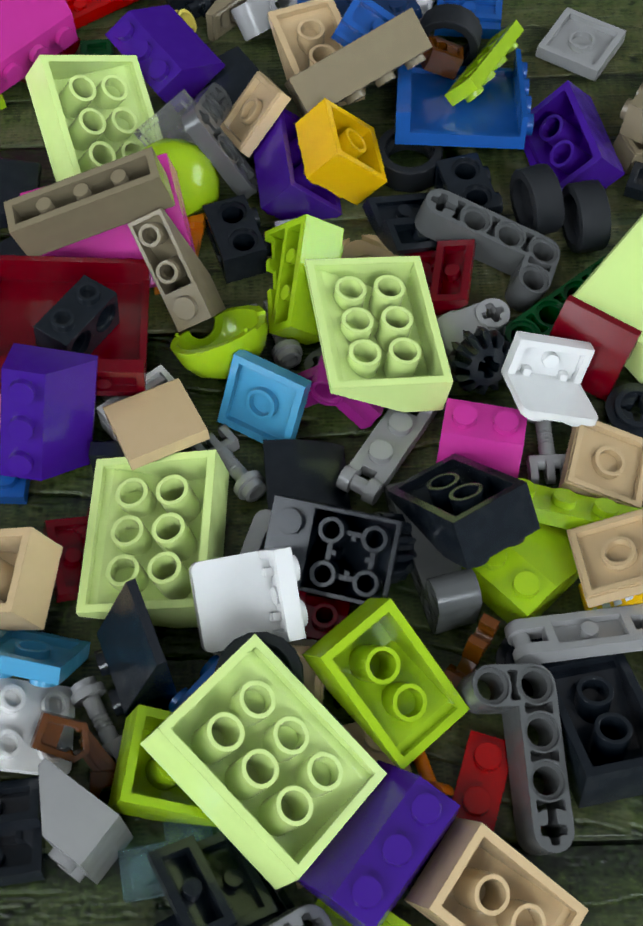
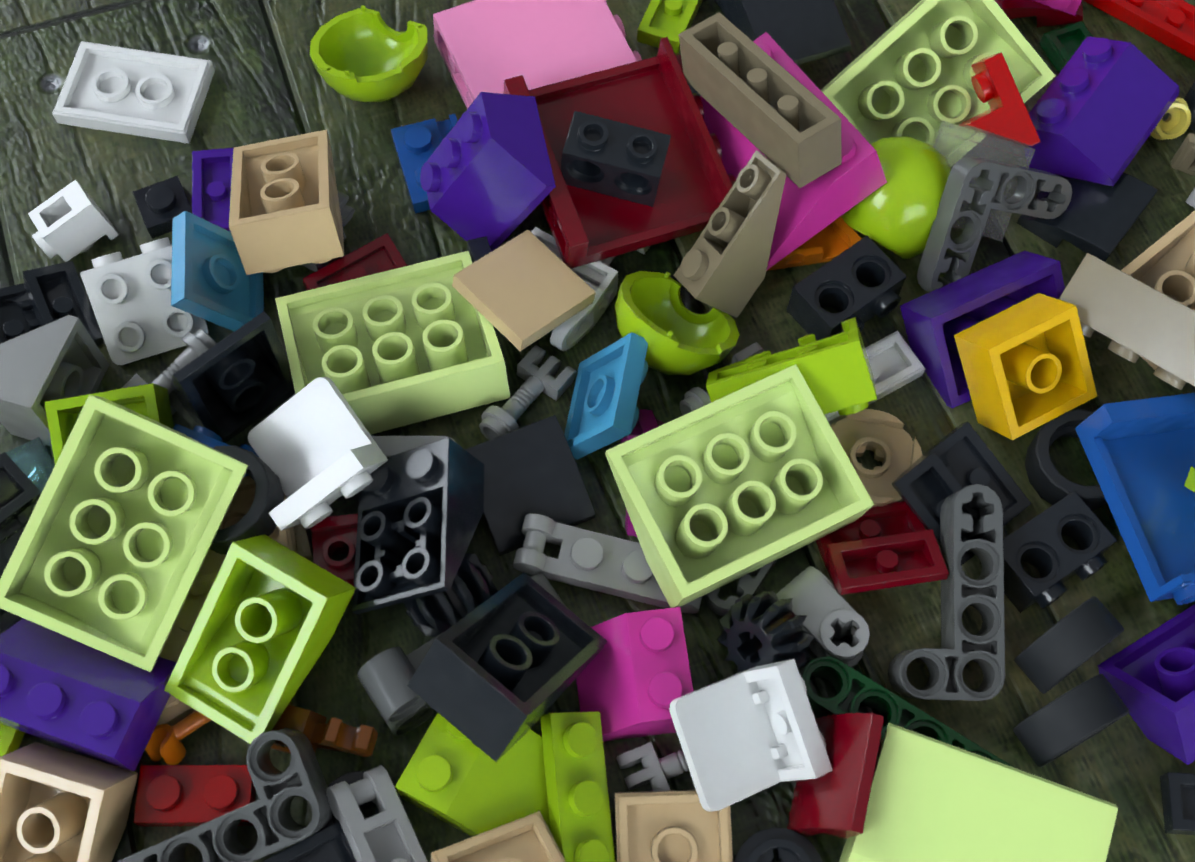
camera: 70 degrees right, 5 degrees up
reddish brown piece [30,710,116,799] -> none
tan tile [220,71,291,158] -> none
none -> red slope [957,52,1041,147]

